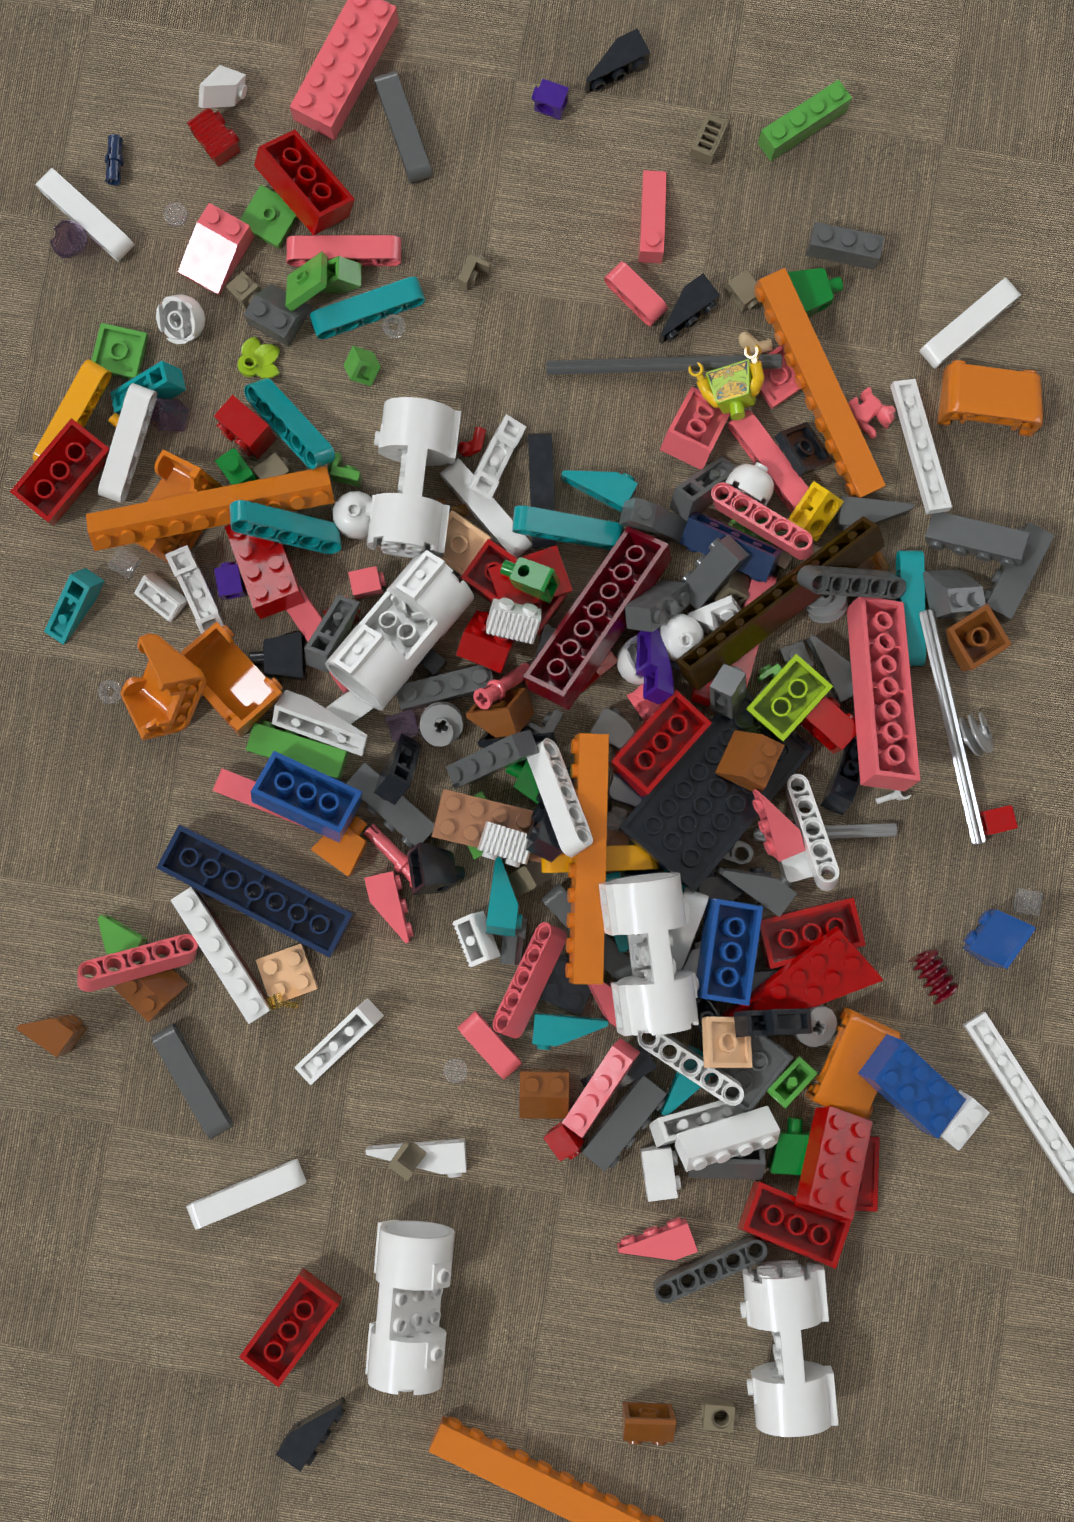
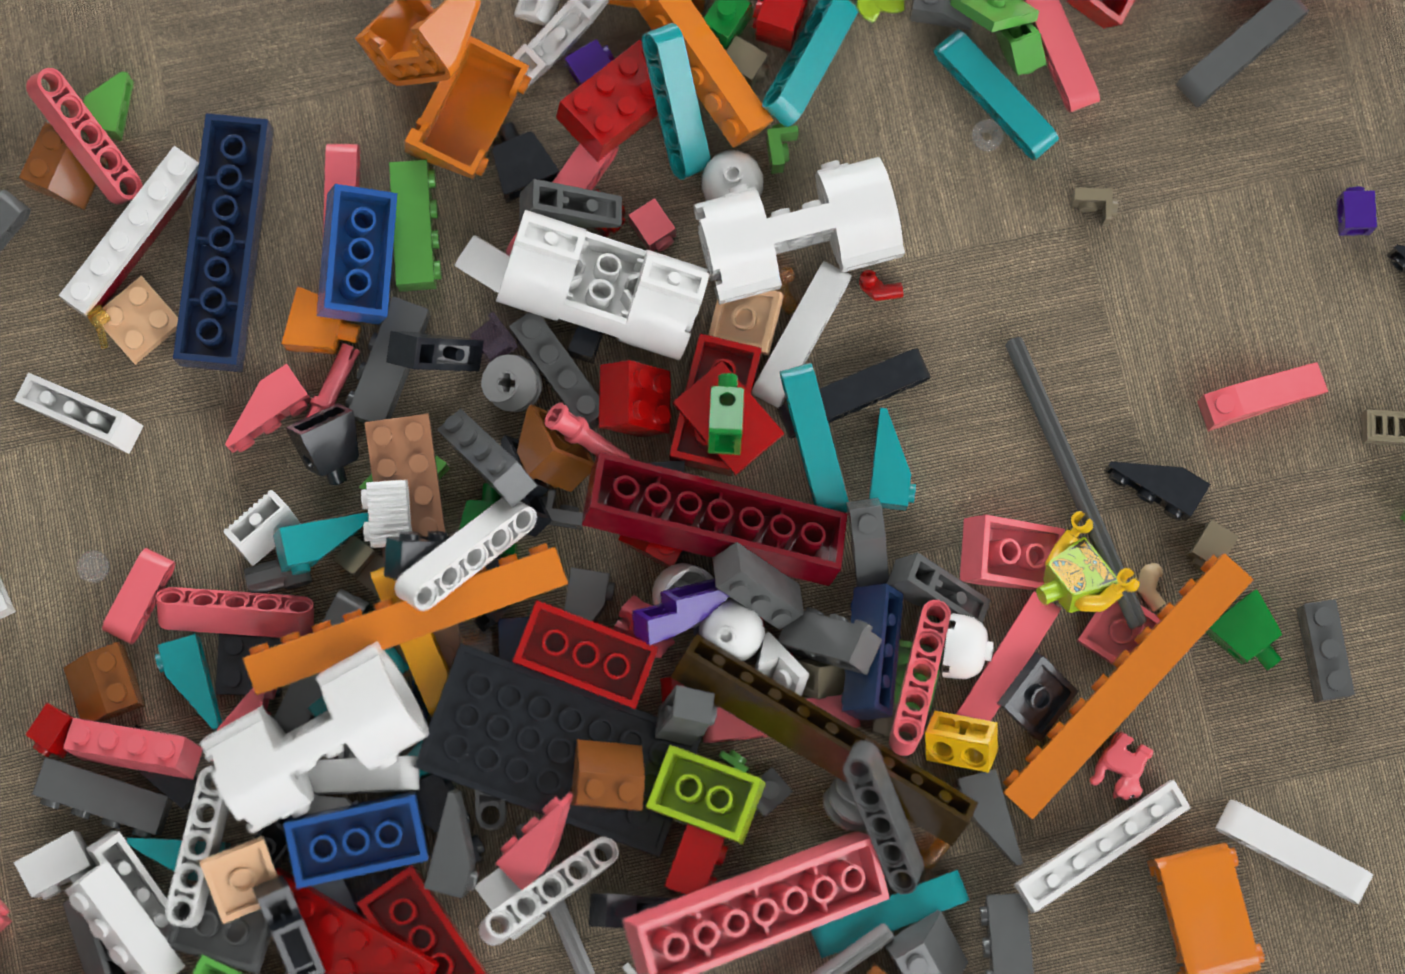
camera: 70 degrees right, 5 degrees down
white slope [272,690,368,756] -> none
bright green panel [344,346,381,386] -> none
white slope [468,414,526,502] -> none
white brick [486,598,541,644] -> none
coral beam [604,261,668,326] -> none
dark grey slope [805,635,853,703] -> none

